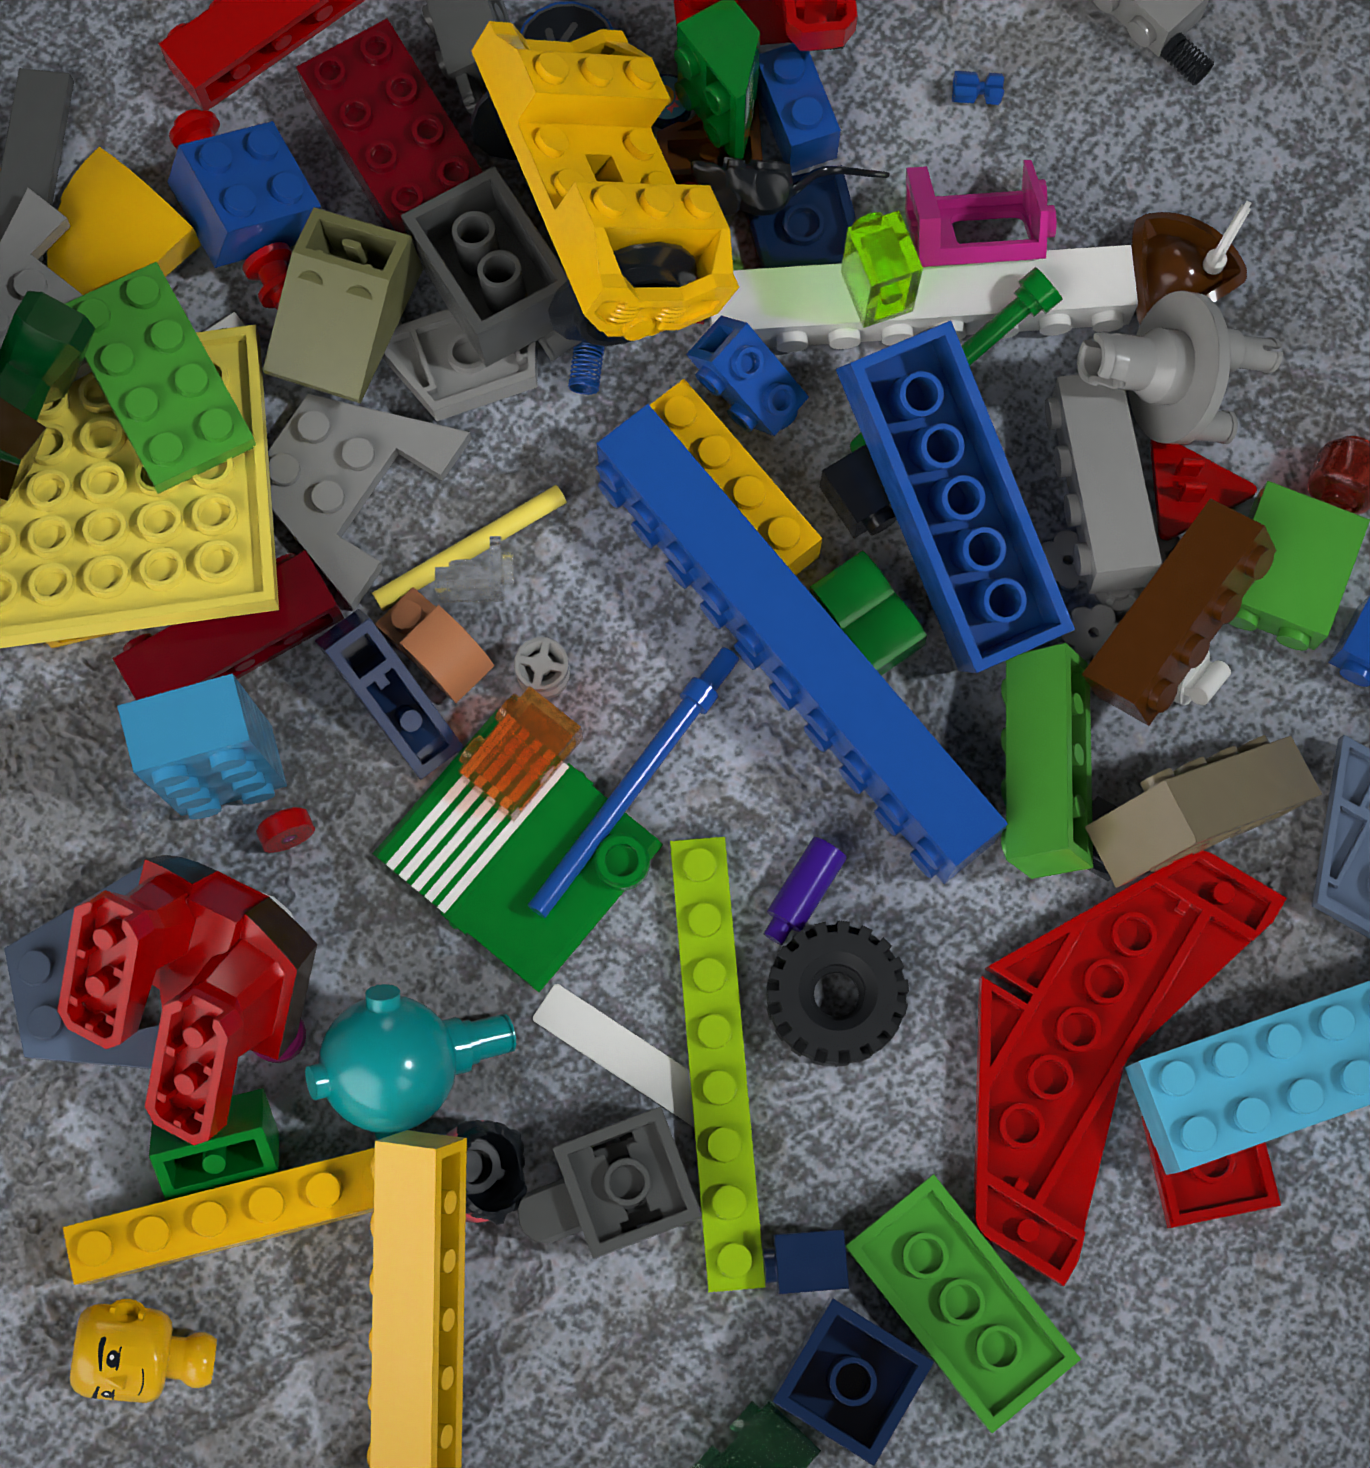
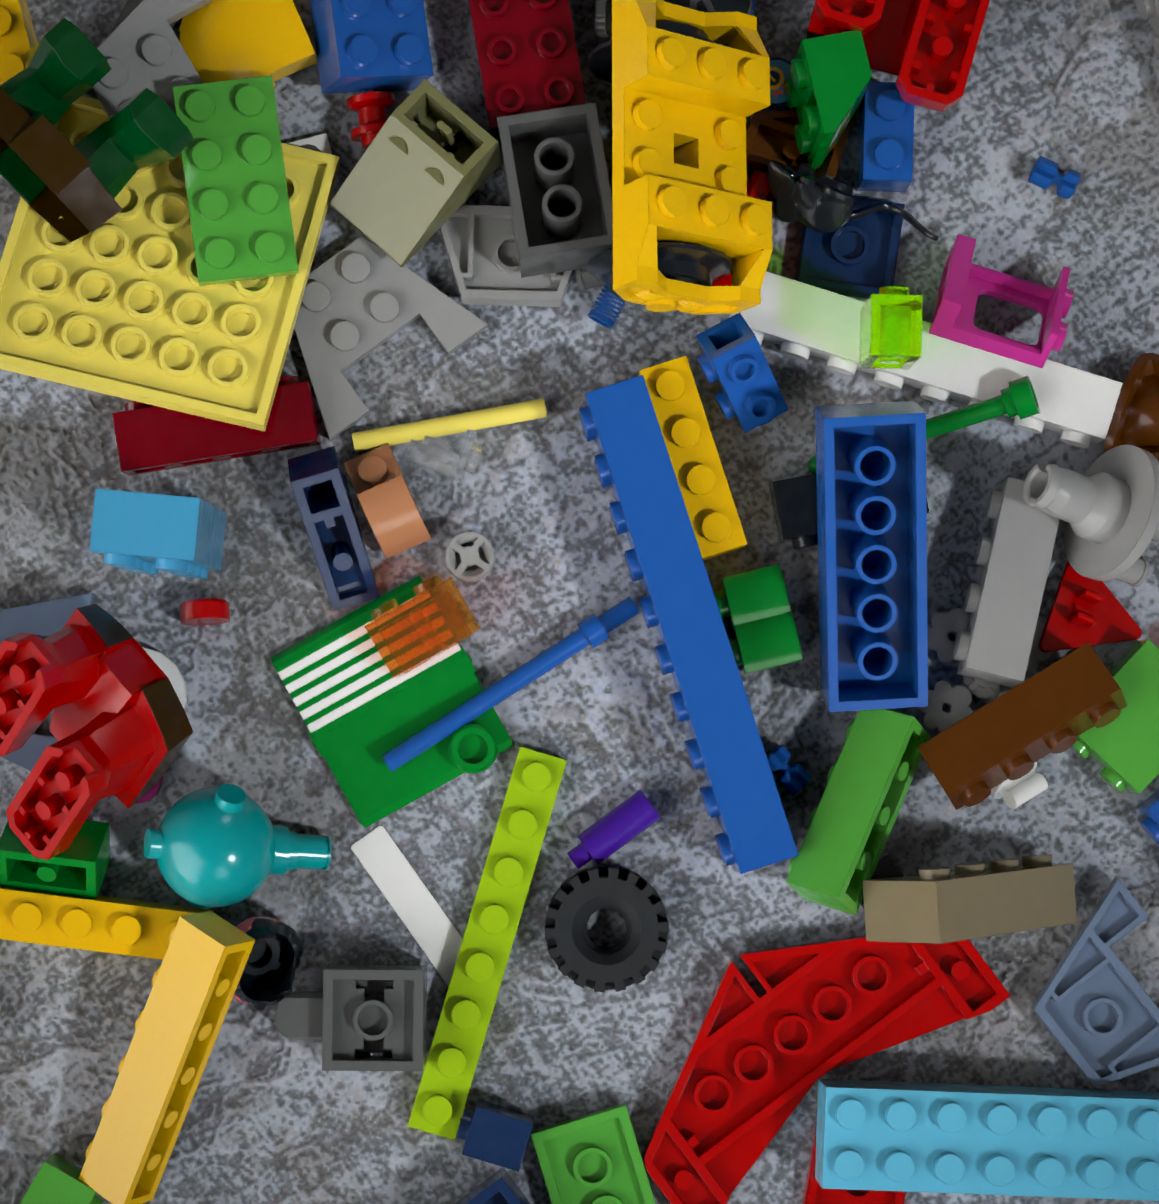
camera: 15 degrees right, 10 degrees up
none -> blue piece [767,745,813,796]

